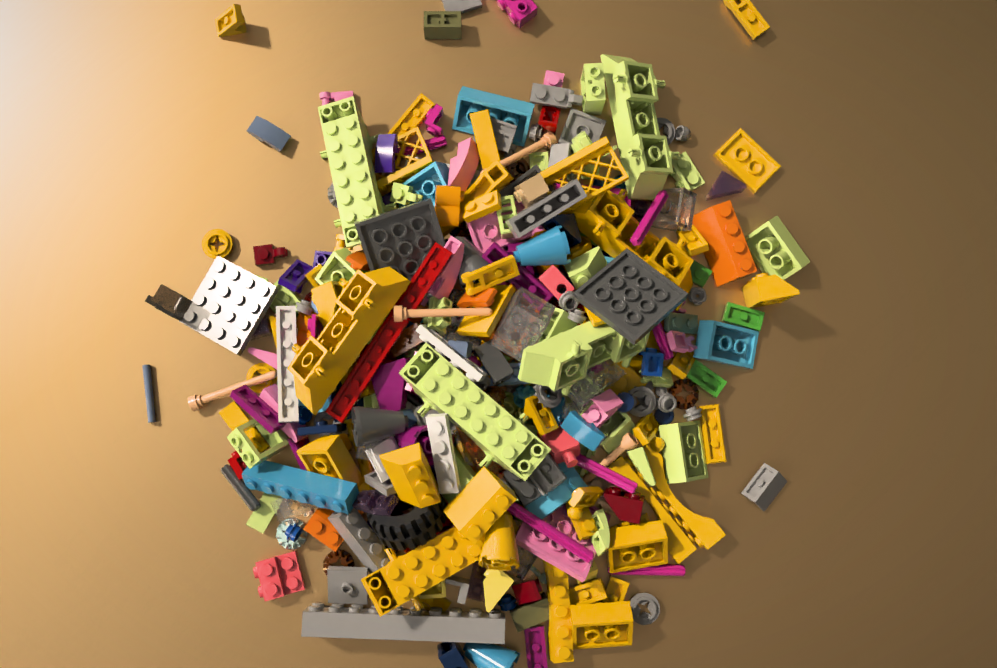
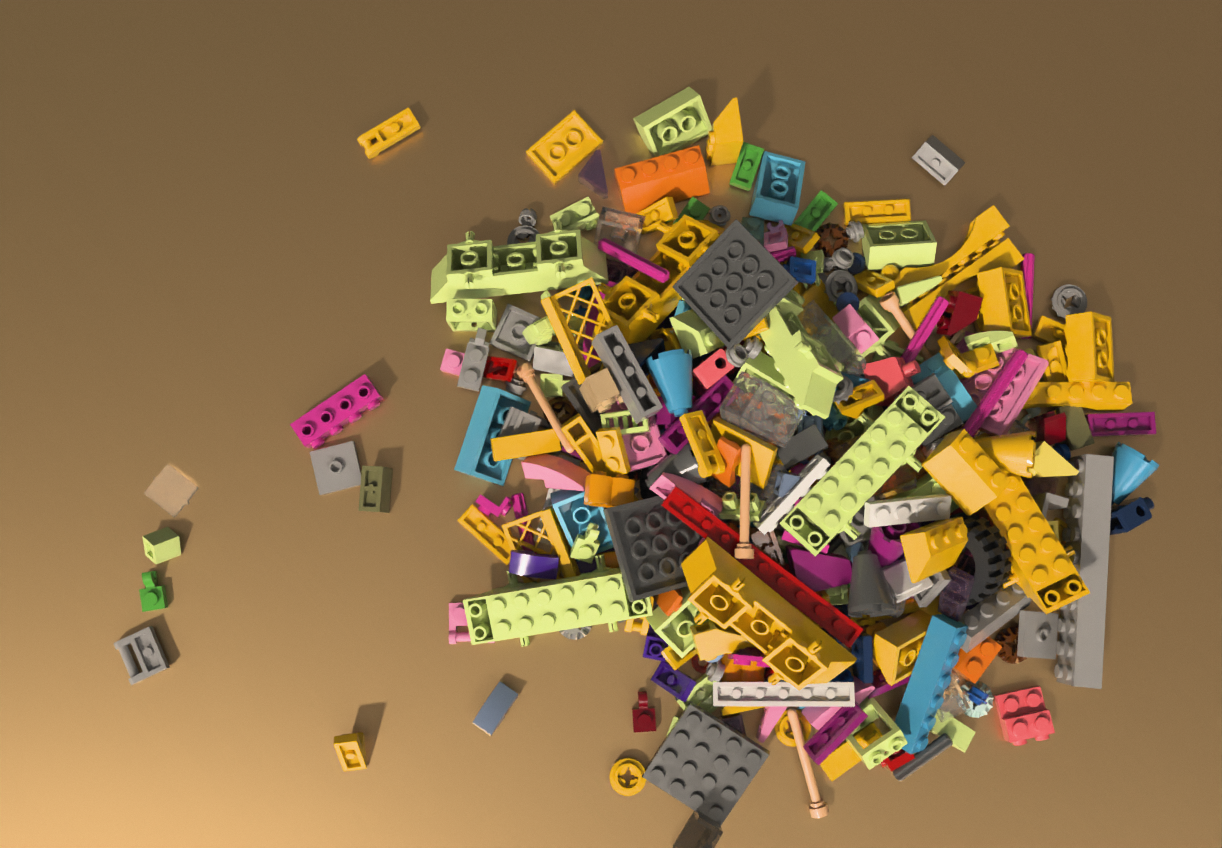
camera: 85 degrees left, 0 degrees up
dark azure slope [560,410,606,451] -> none

